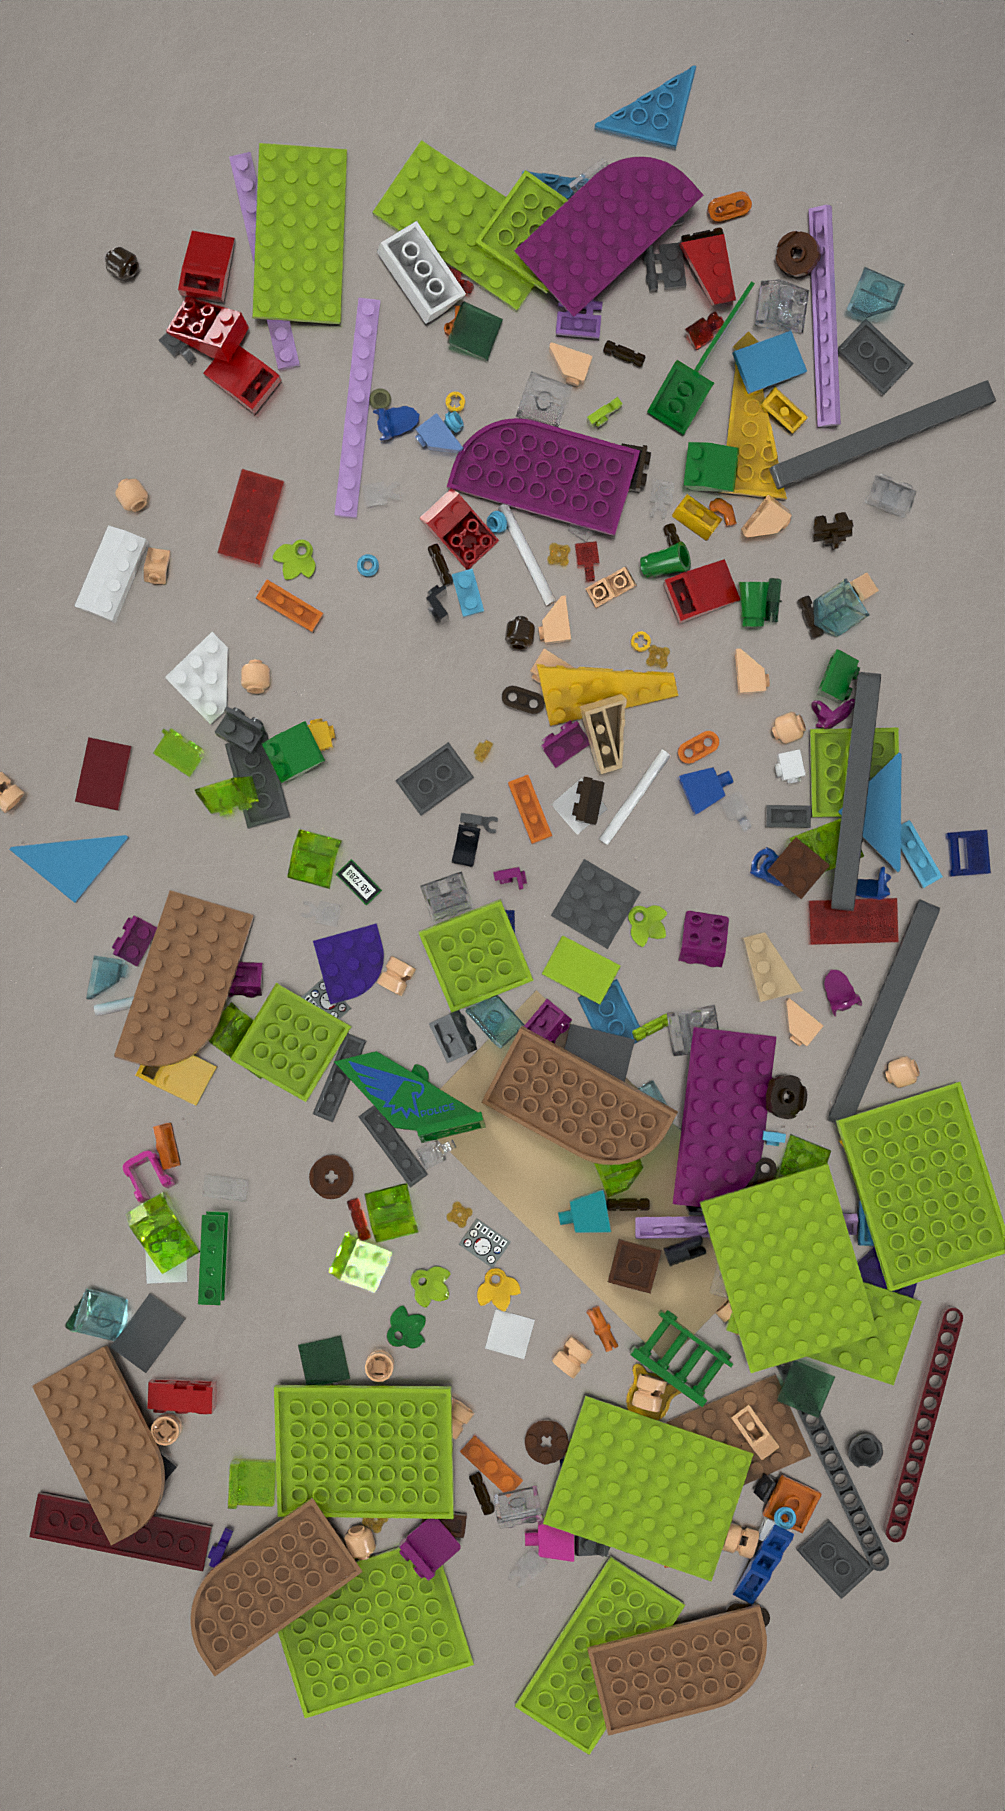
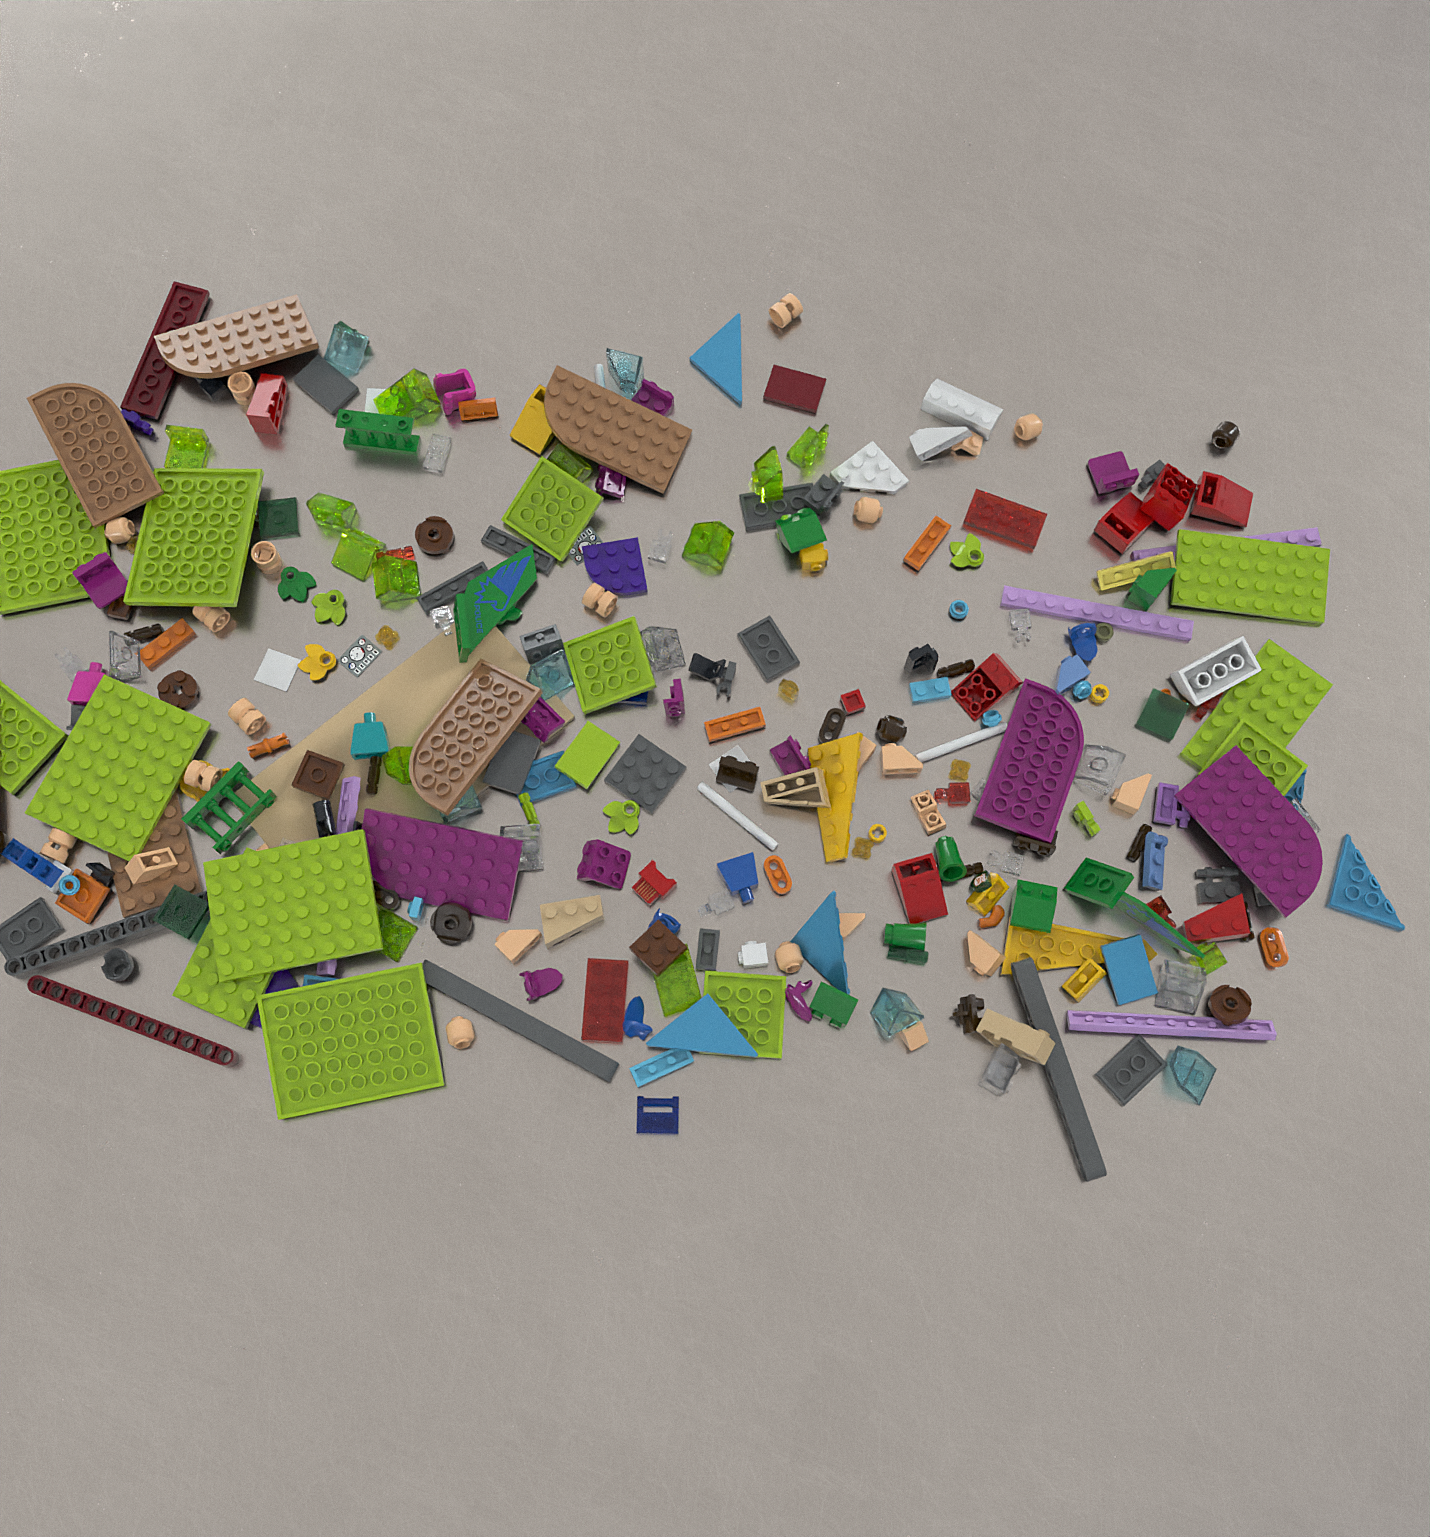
camera: 90 degrees right, 15 degrees down
tile [336,859,382,906] -> none
dark brown axle [798,596,824,638] -> none
dark grey beam [831,672,881,911] -> none
none -> clear neon green slope [306,492,357,530]
none -> red piece [632,860,677,906]
none -> dark azure tile [790,891,850,994]
none -> red plate [840,689,866,715]
none -> white slope [909,427,973,461]
none -> clear green tile [970,870,992,893]
none -> tan wedge [976,1009,1055,1065]
none -> magenta bracket [1087,451,1140,494]
none -> light yellow plate [1096,551,1176,591]
none -> green slope [1128,568,1177,612]
none -> medium blue plate [1142,832,1168,891]
none -> clear neon green brick [1192,942,1228,976]

